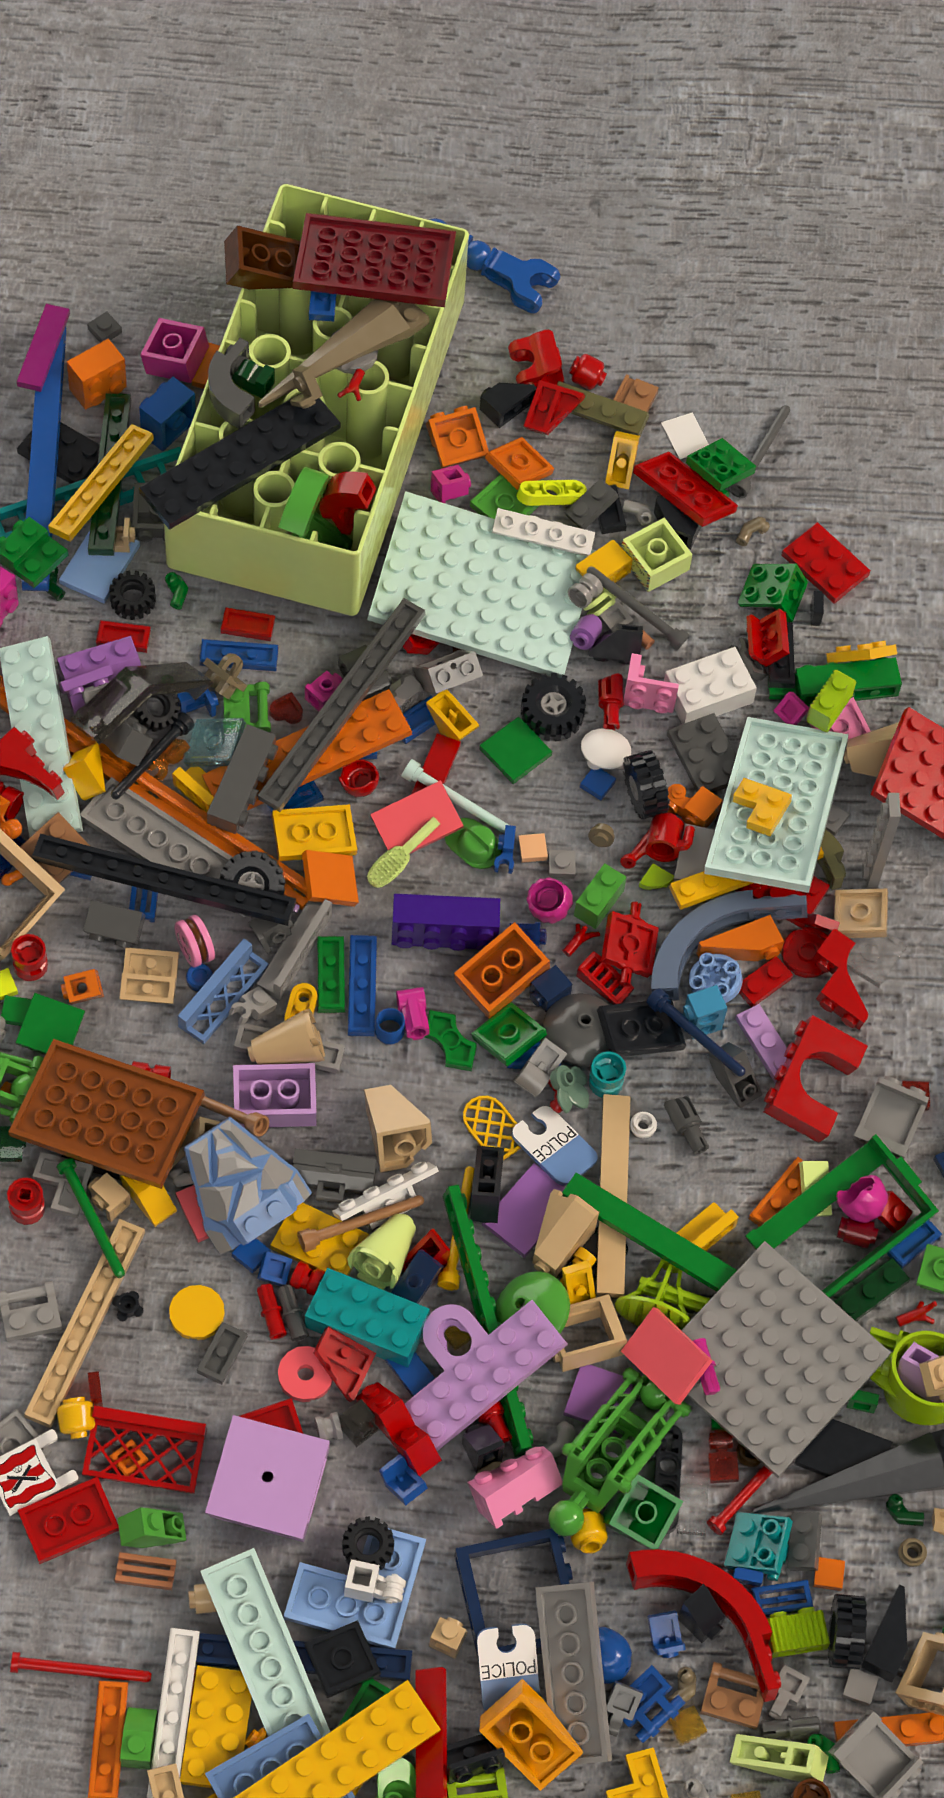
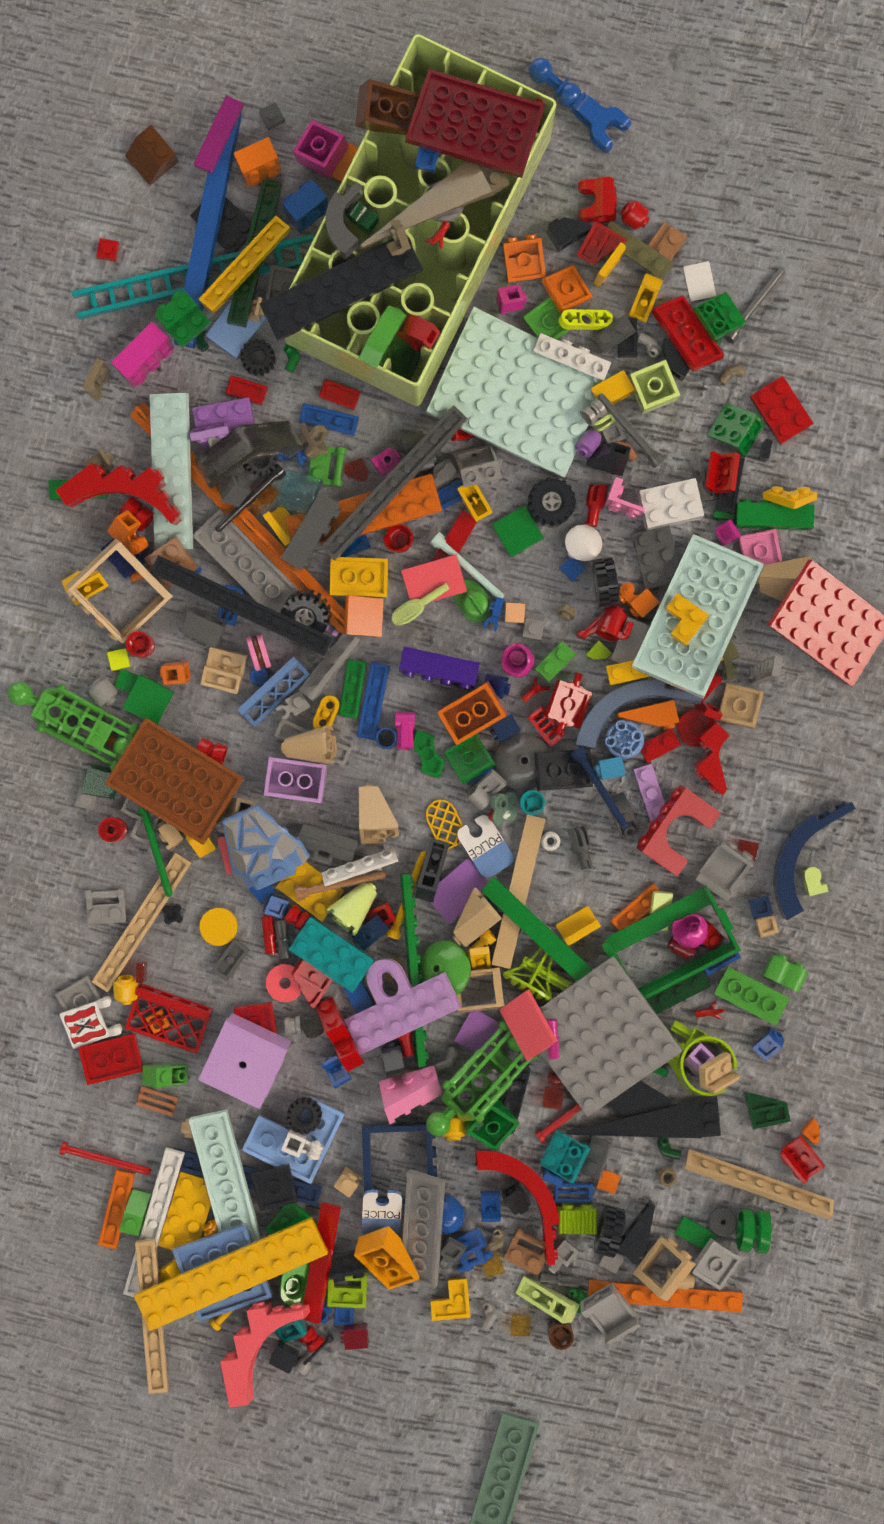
camera: 15 degrees right, 25 degrees up
yellow slope [63,743,106,801] -> none
medium nougat piece [200,1096,269,1137] -> none
lime brick [806,670,857,732] -> none
none -> yellow tile [593,242,626,287]

